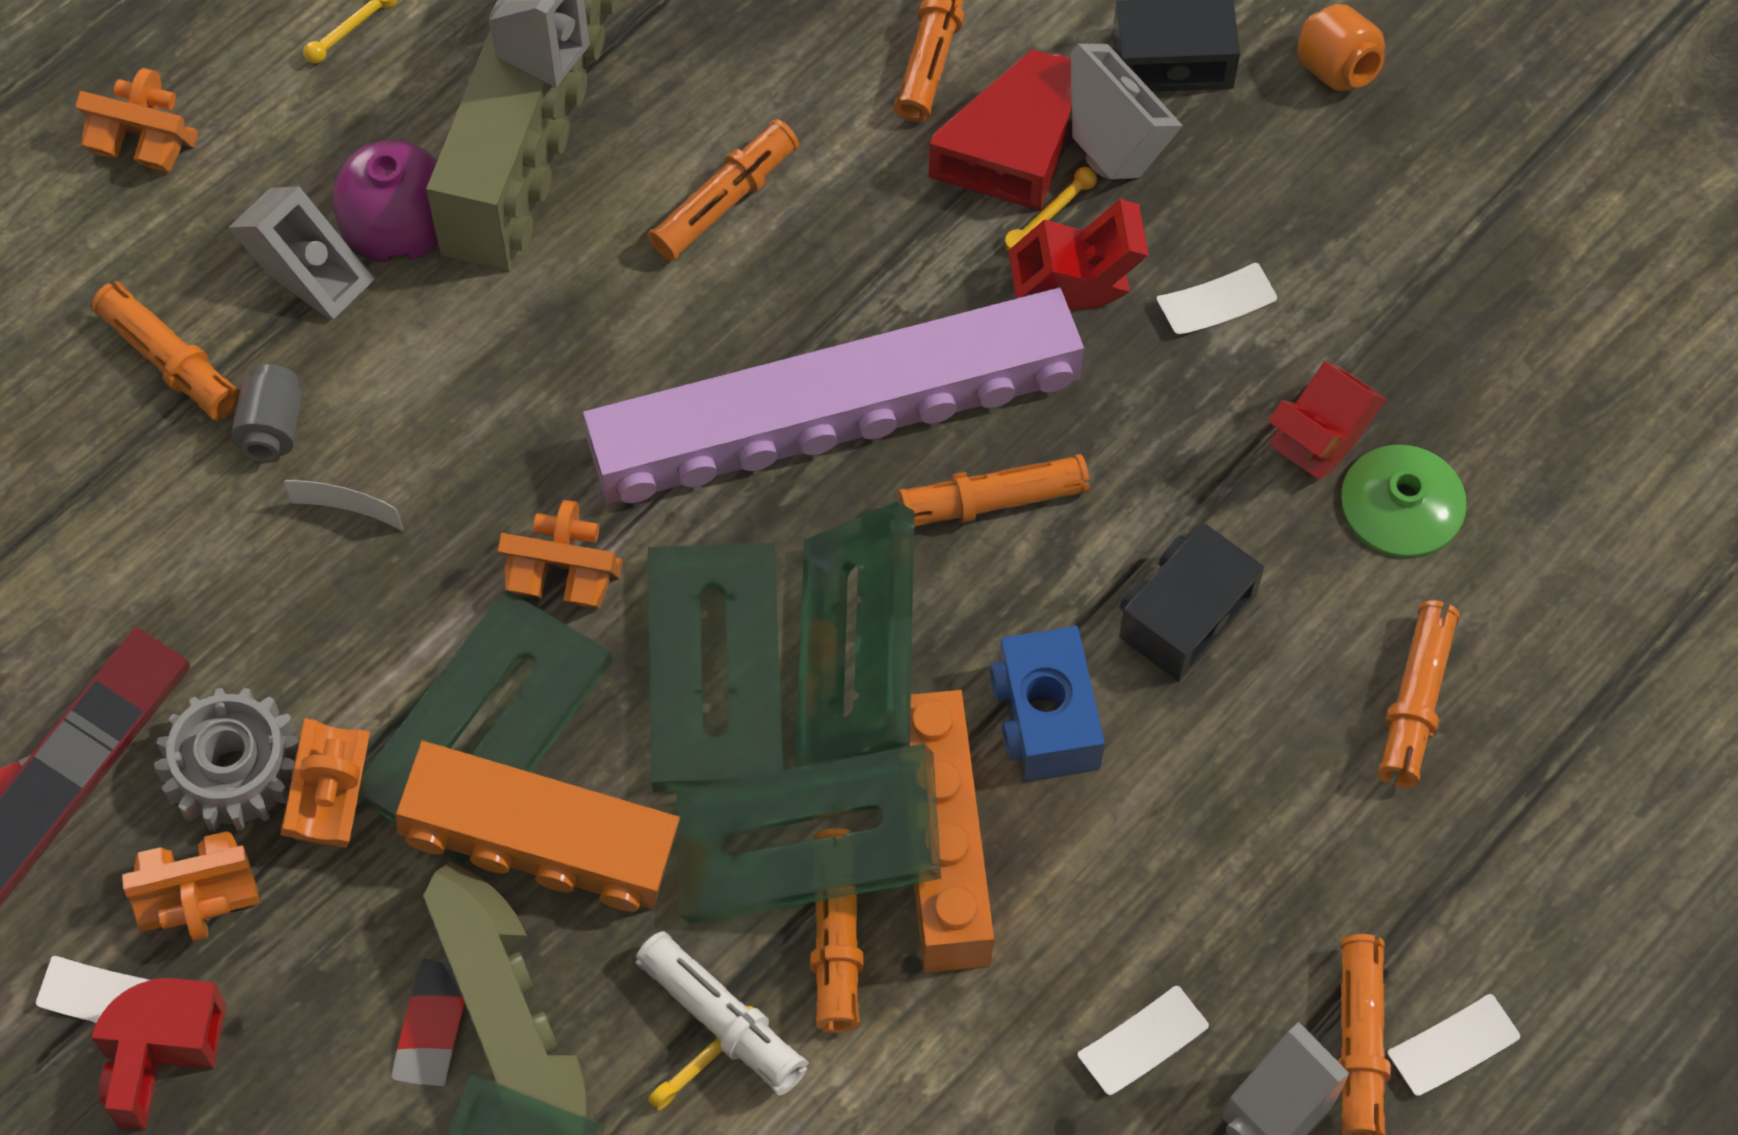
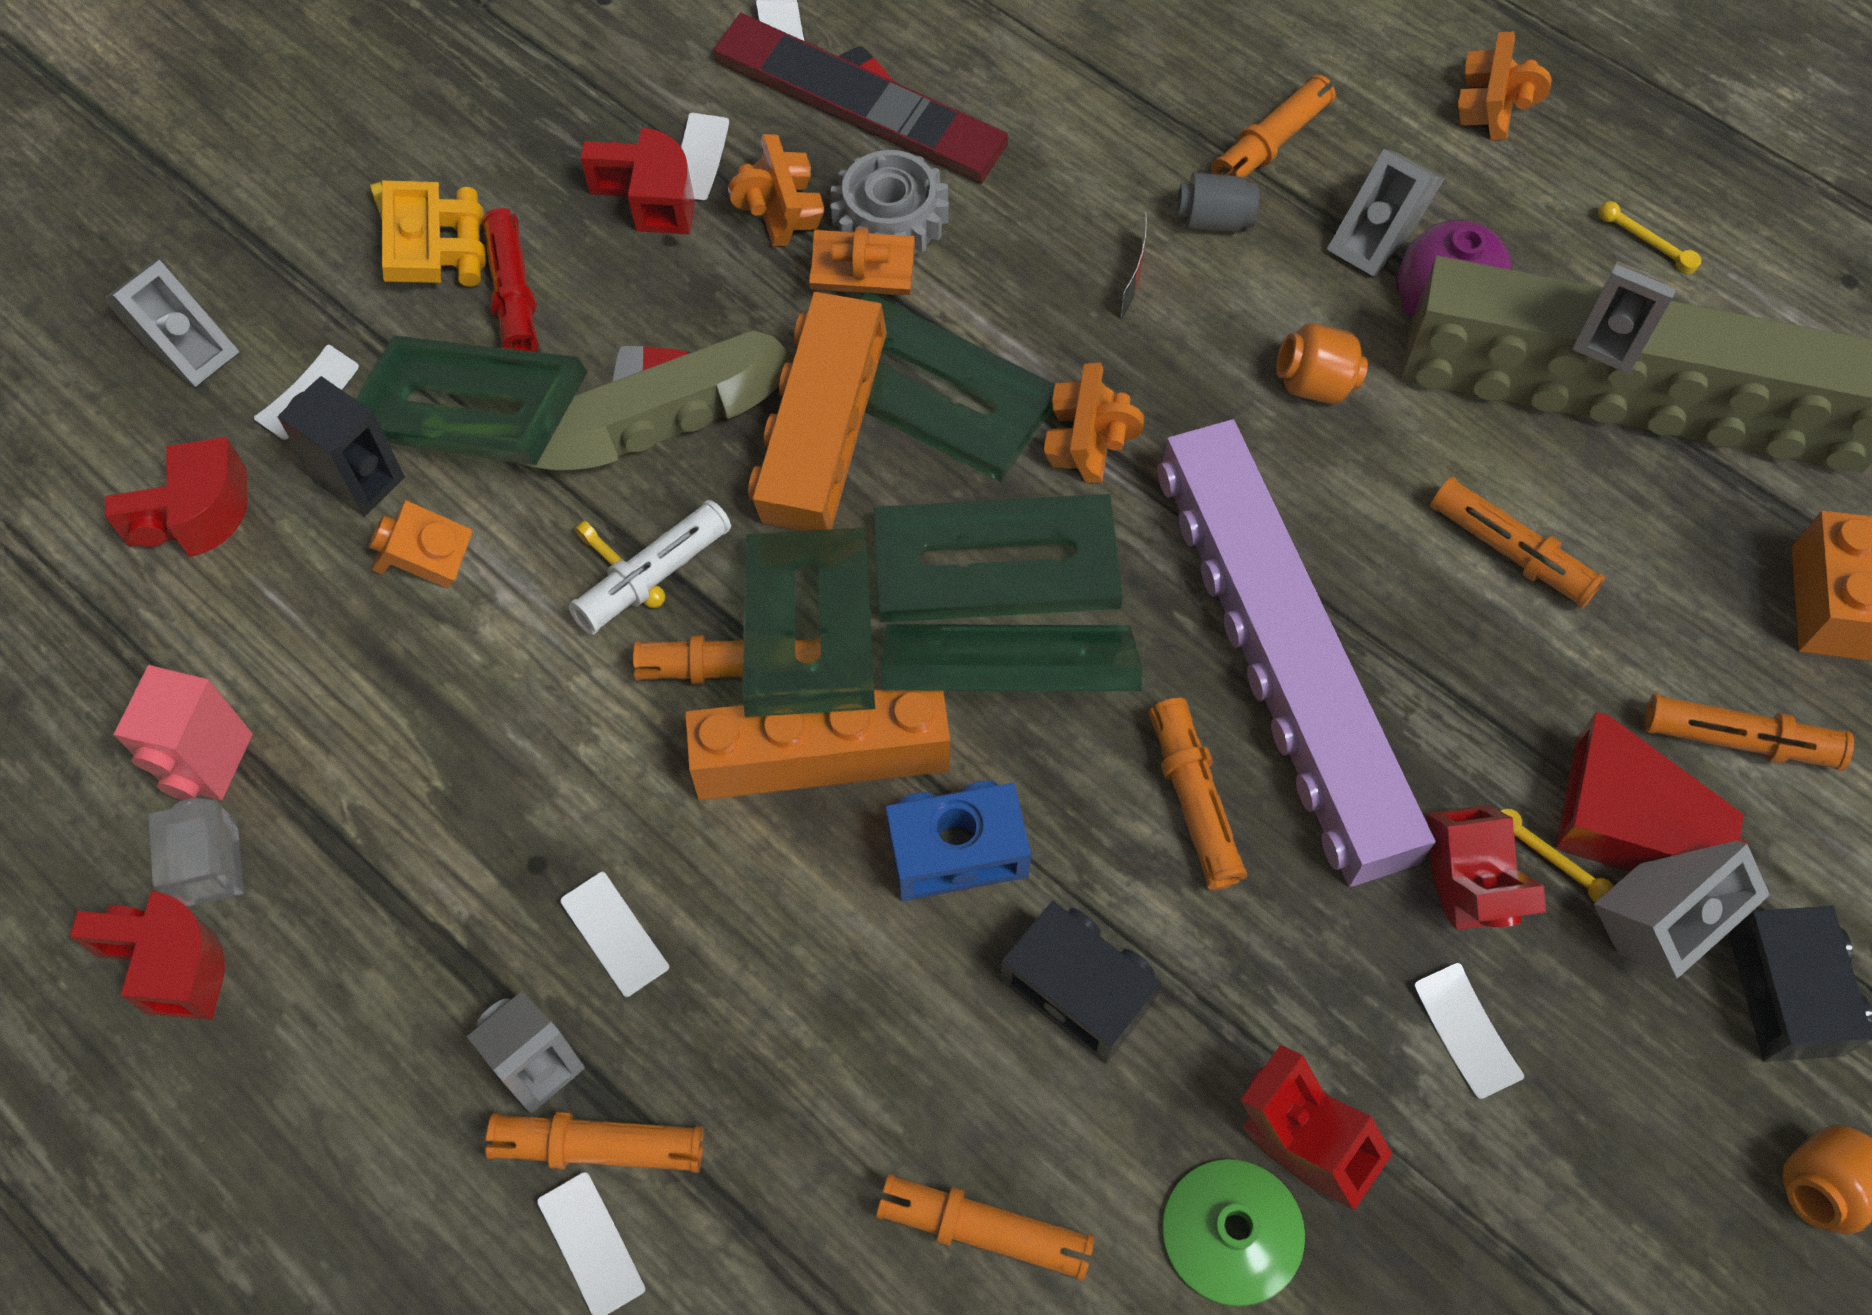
camera: 90 degrees right, 0 degrees up
none -> orange head [1276,323,1368,404]

